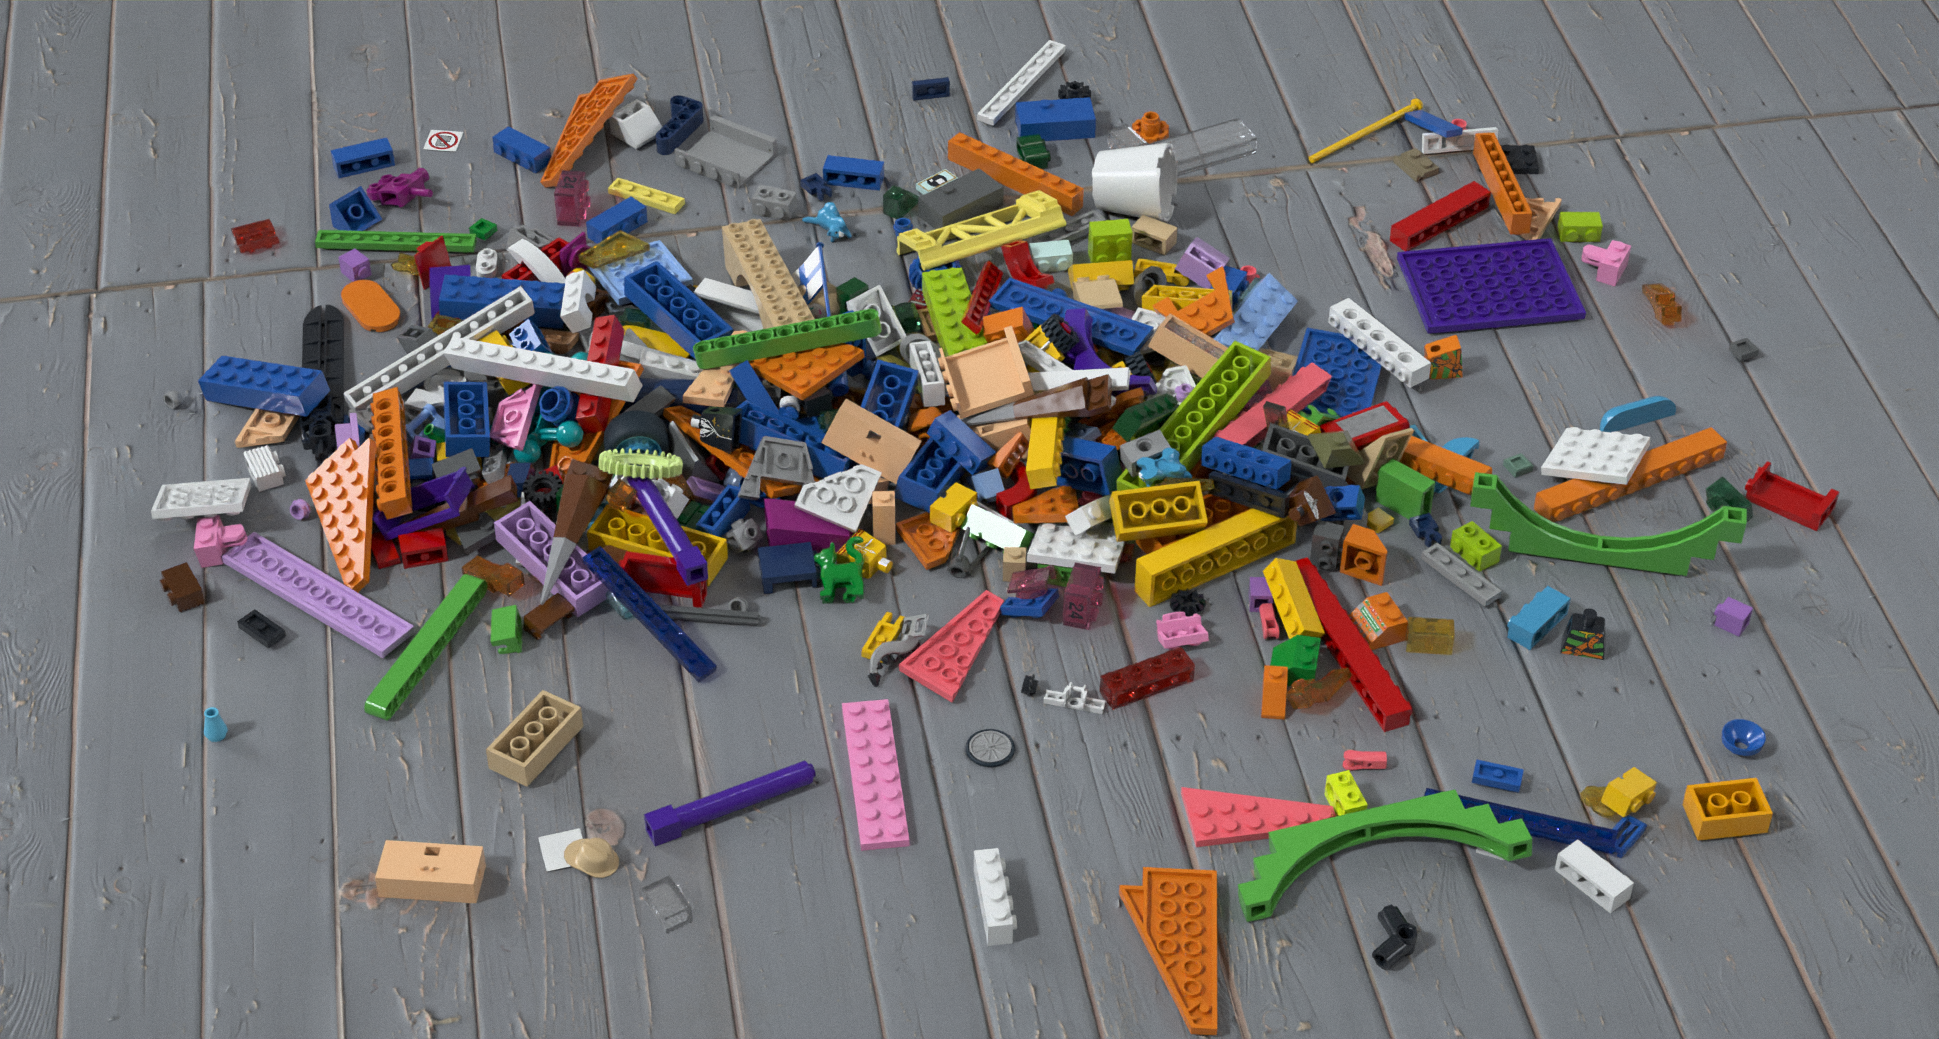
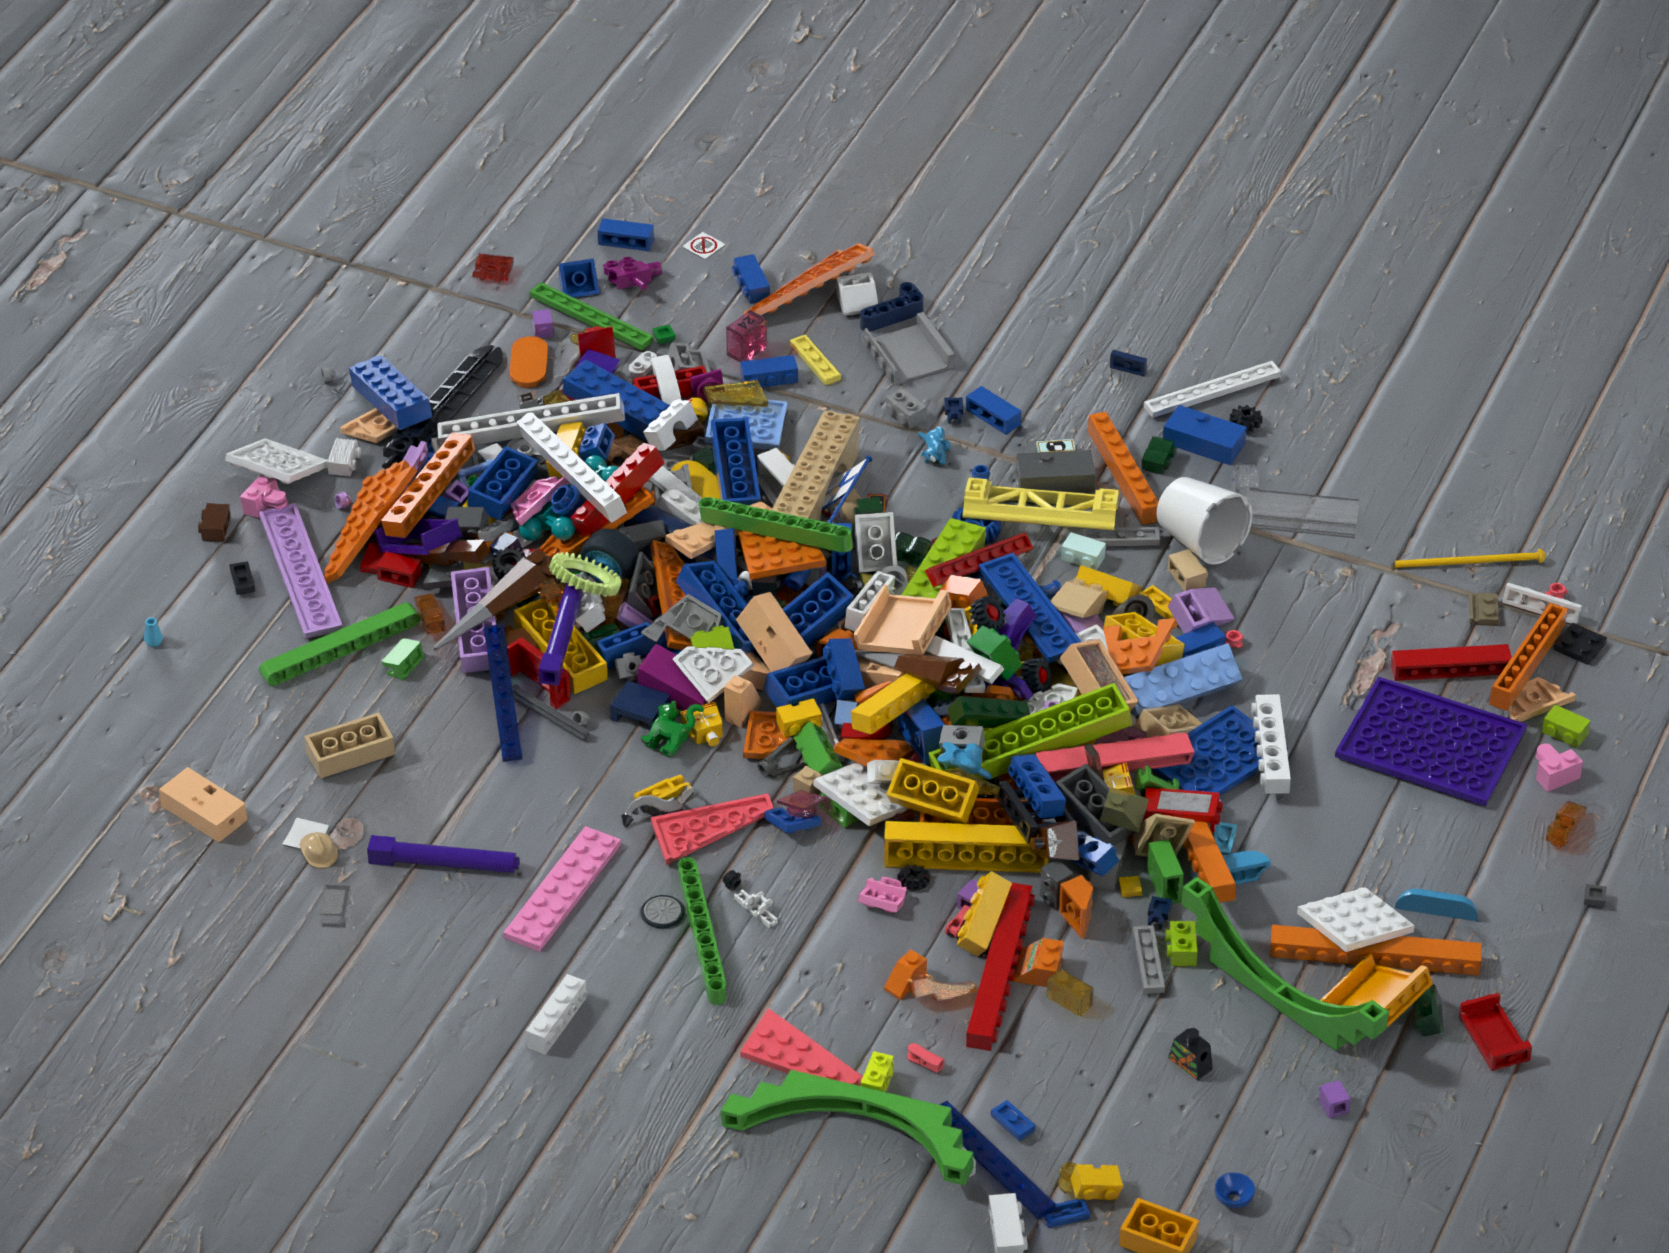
camera: 35 degrees right, 0 degrees up
reddish brown hinge [523,593,575,640] -> none
black torso [691,406,743,454] -> none
clear green slope [883,185,919,219] -> none
red arch [1001,240,1055,290] -> none
clear pink brick [1063,562,1104,630] -> none
lime brick [1088,219,1133,263] -> none
clear red brick [1100,647,1195,710] -> none
orange wing [1119,867,1217,1035] -> none
orange plant [1131,111,1169,145] -> none
green slope [1270,635,1321,690] -> none
black piece [1372,904,1418,969] -> none
blue tile [1405,110,1463,138] -> none
torso [1424,335,1463,380] -> none
sand green tile [1503,453,1534,478] -> none
dark azure brick [1507,586,1571,650] -> none
none -> bright green beam [678,857,726,1005]
none -> lime brick [690,625,734,650]
none -> green brick [967,626,1023,681]
none -> light orange panel [1320,954,1433,1028]

